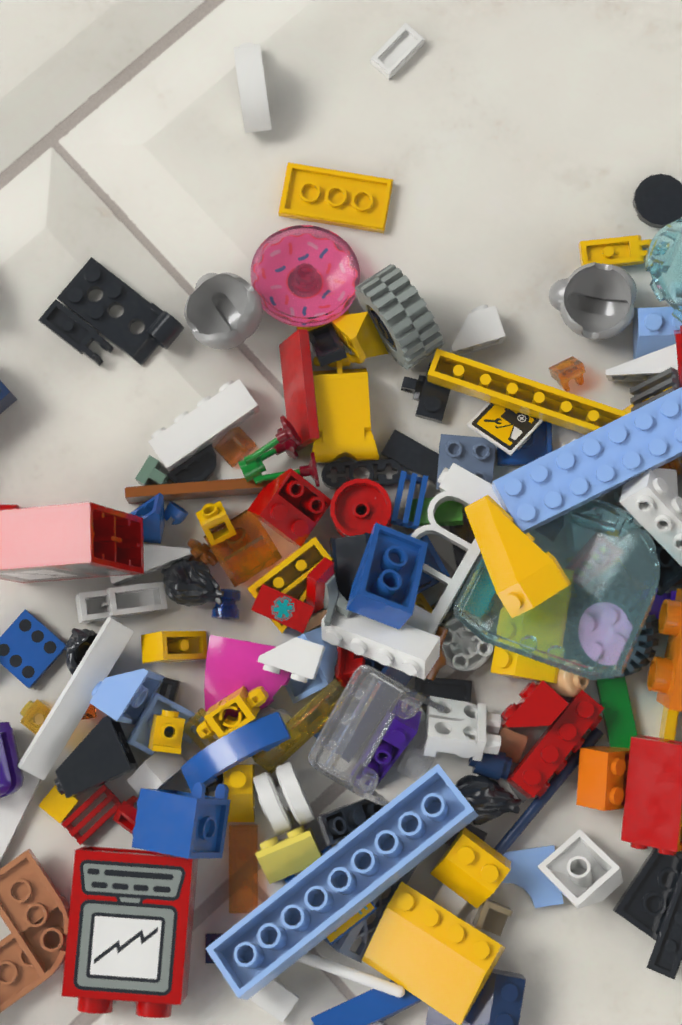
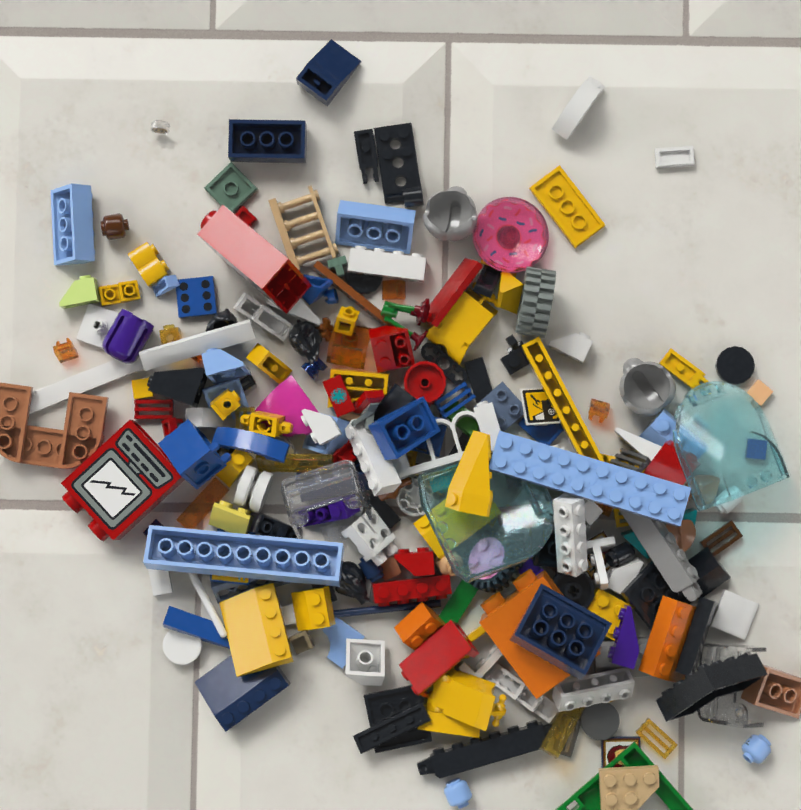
camera: 50 degrees right, 5 degrees up
none -> tan fence [268,185,339,272]
none -> light blue slope [335,200,416,254]

